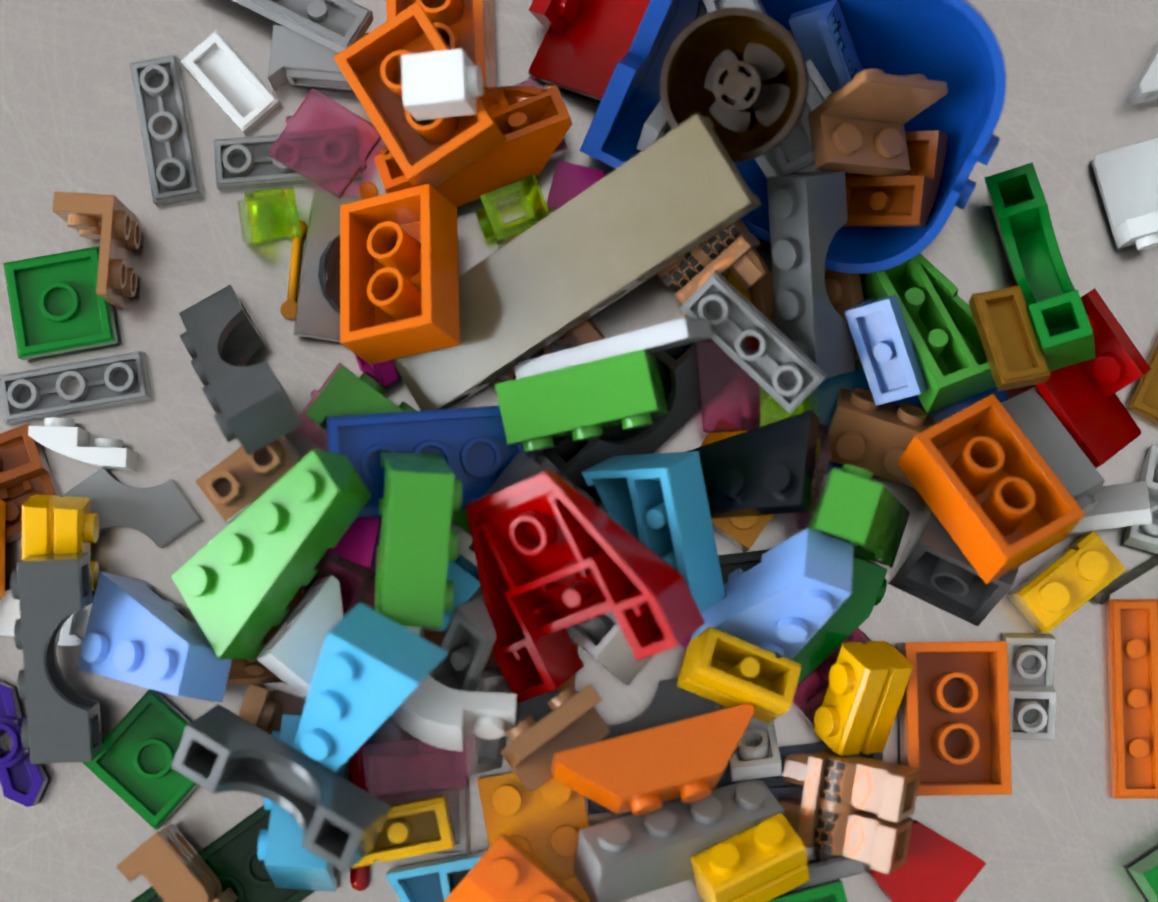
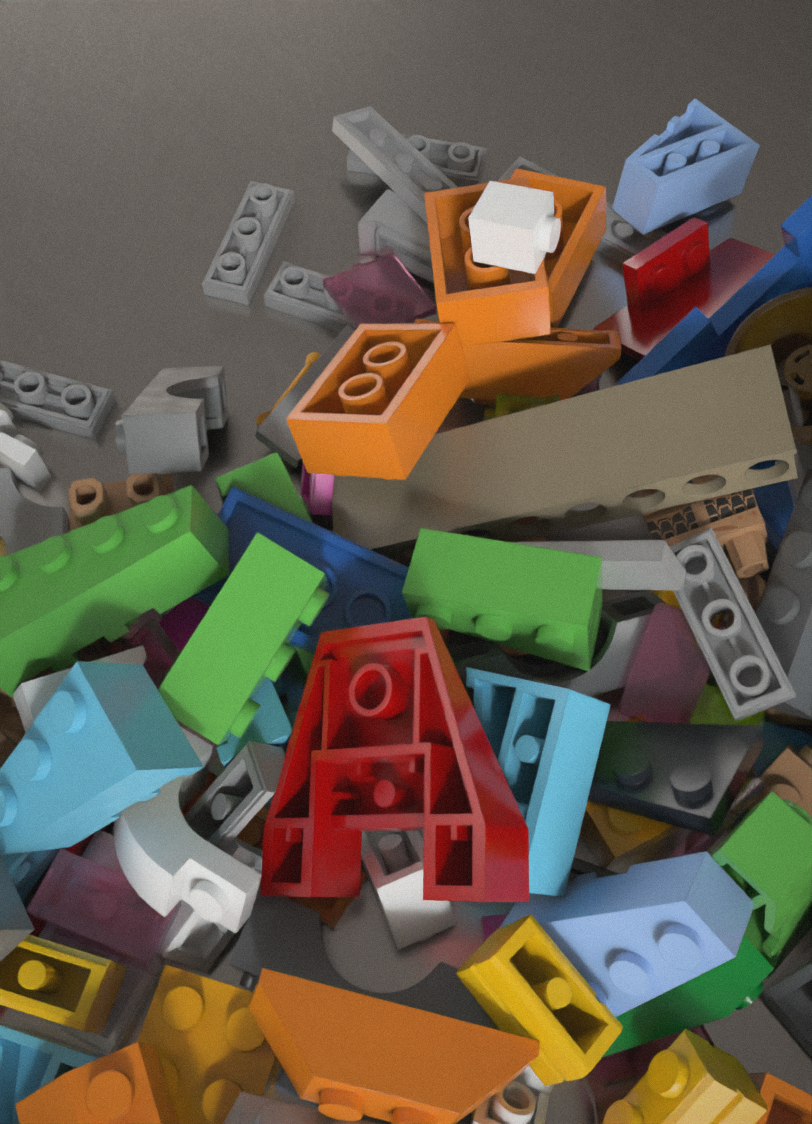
camera: 25 degrees right, 20 degrees down
green plate [3,246,118,360] -> none
medium nougat bracket [53,191,141,309] -> none
white tile [180,30,282,135] -> none
clear neon green window [237,188,301,244] -> none
medium nougat bracket [500,684,610,791] -> none

